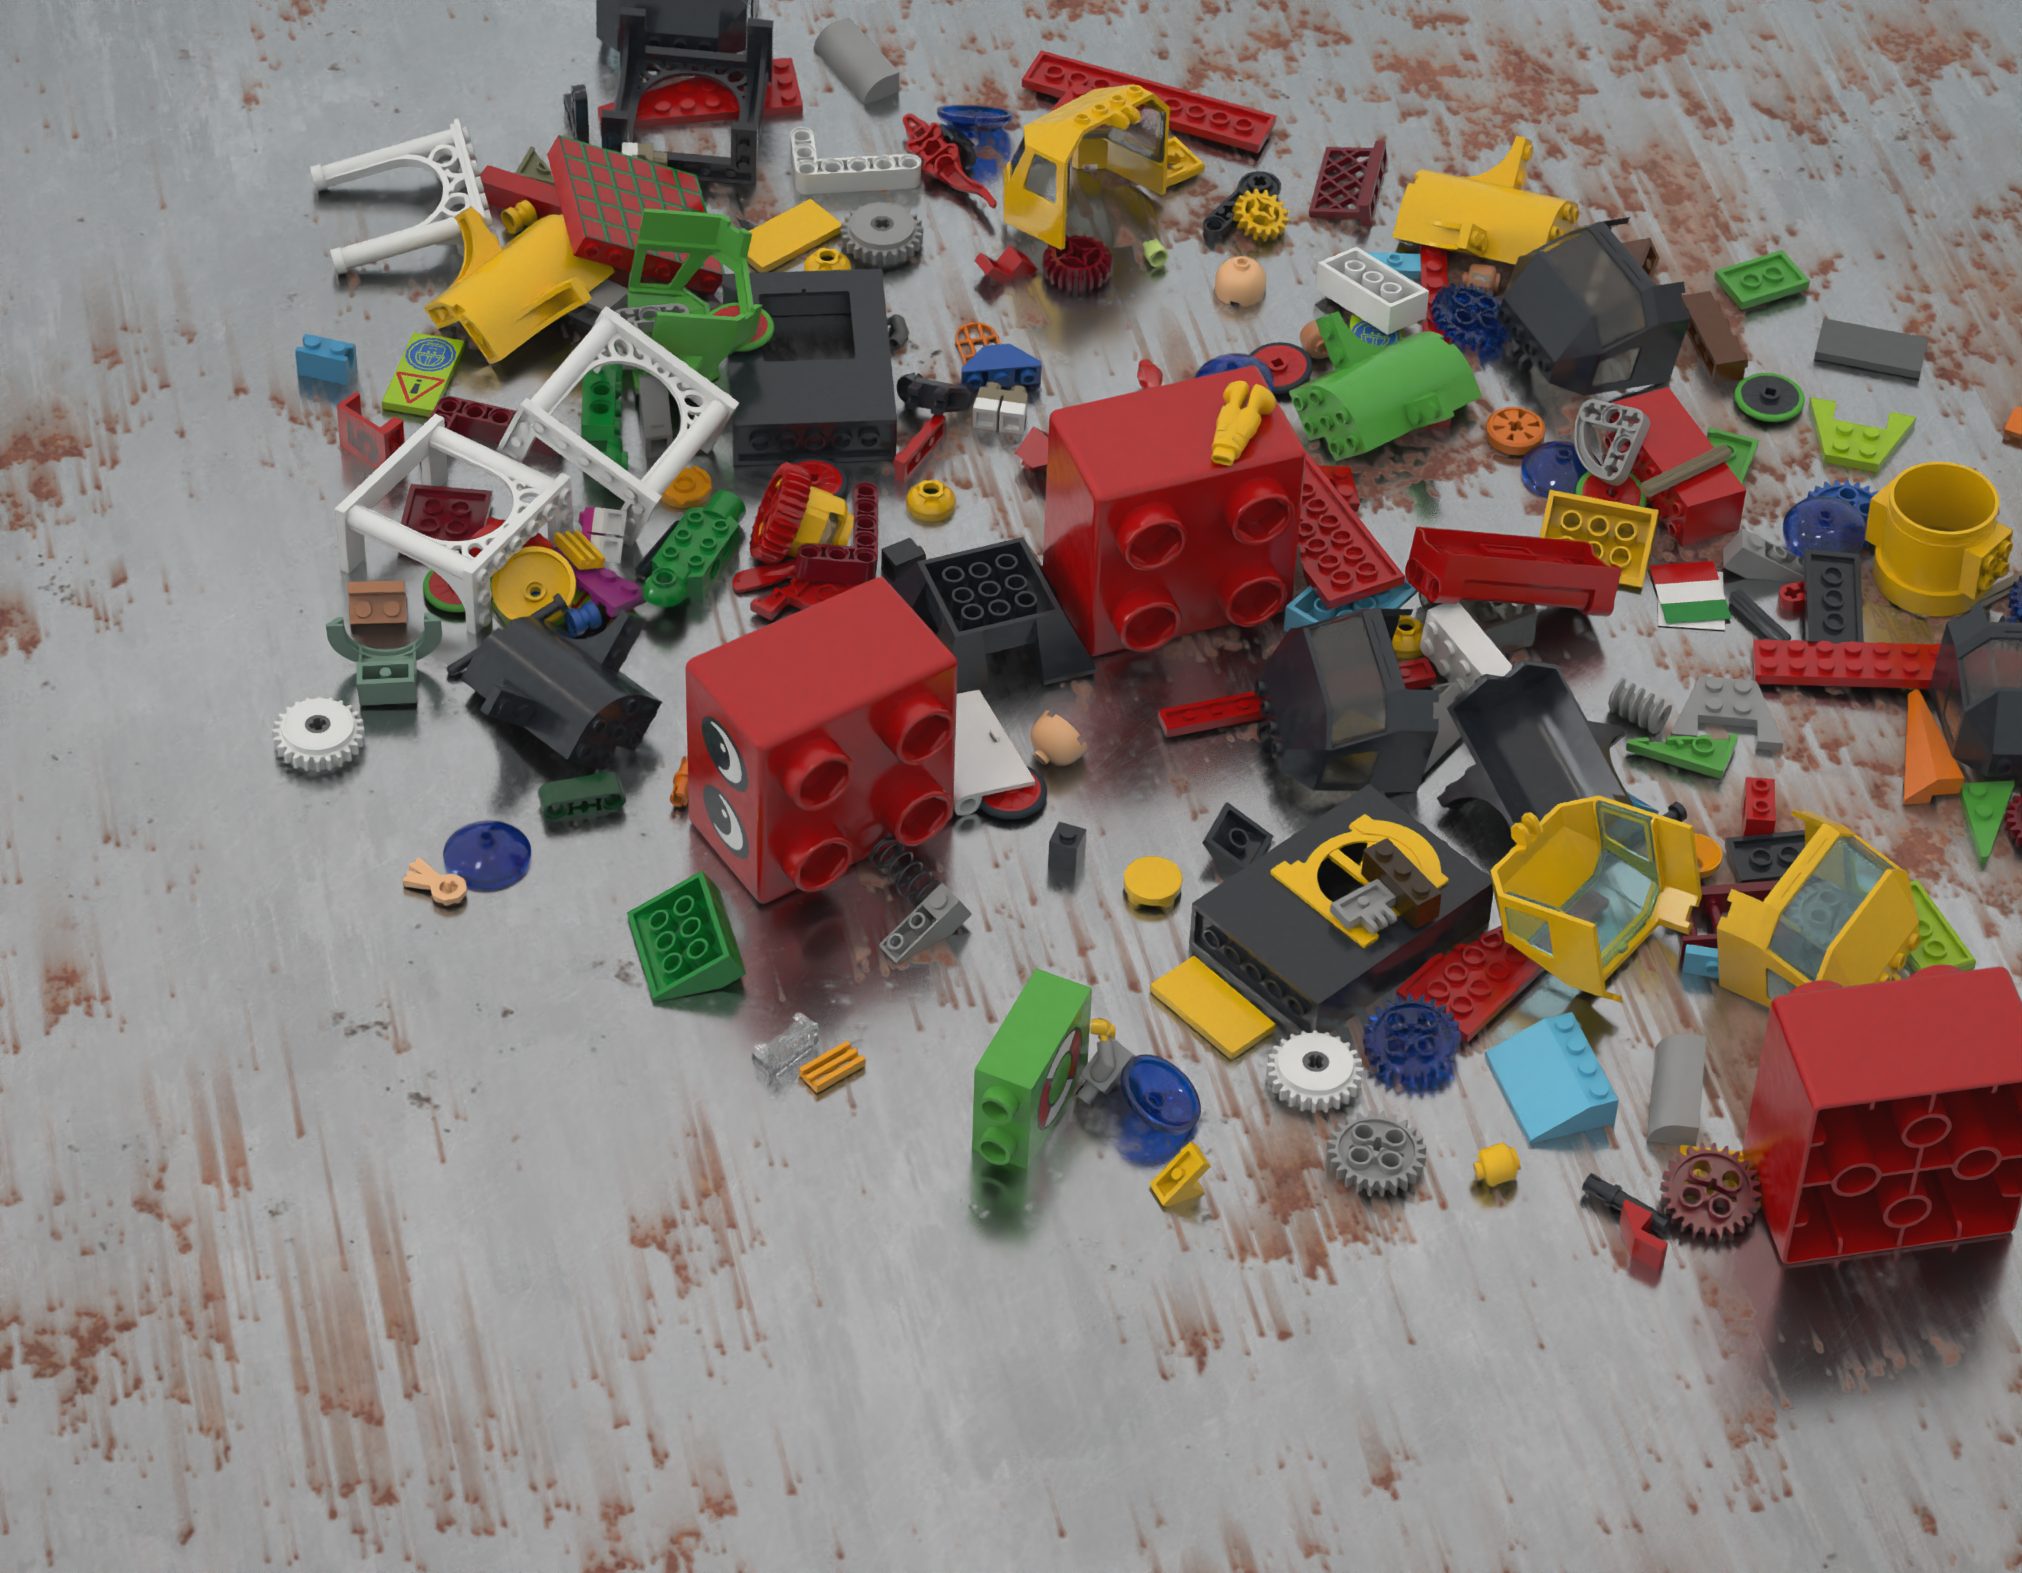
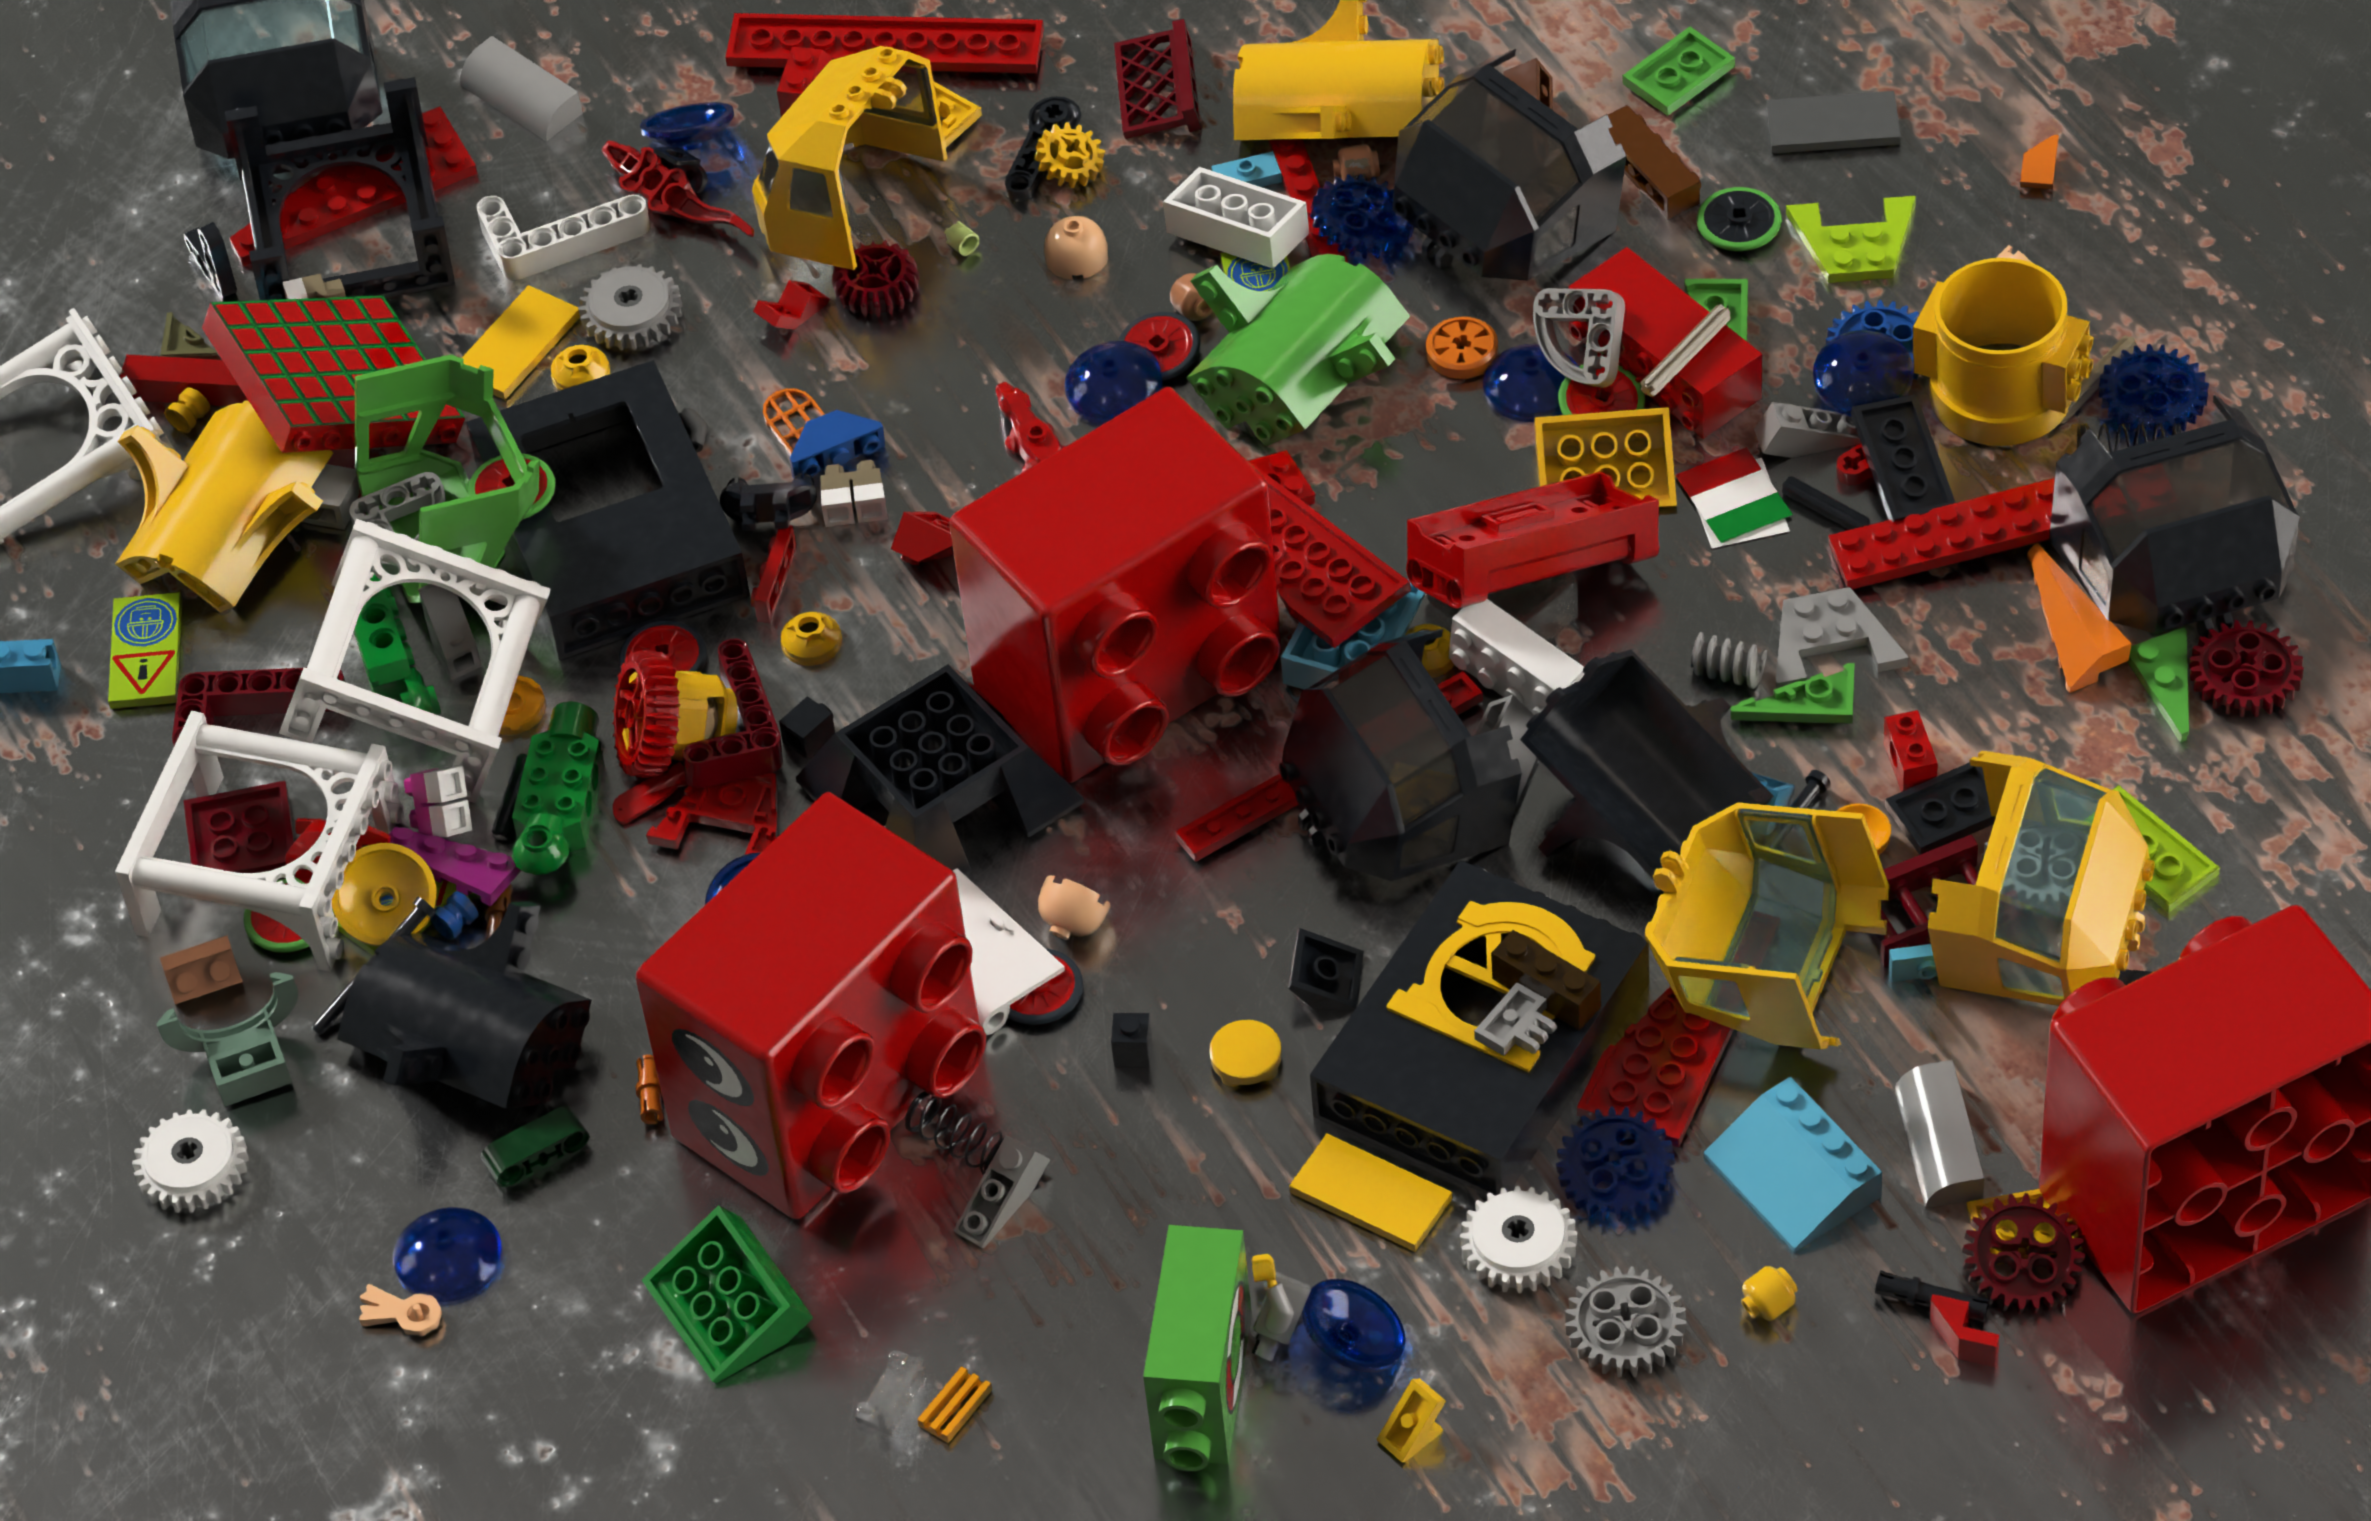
camera: 10 degrees left, 5 degrees up
red panel [337,392,405,469] -> none
yellow tile [553,530,606,570] -> none
yellow piece [1211,381,1276,466] -> none

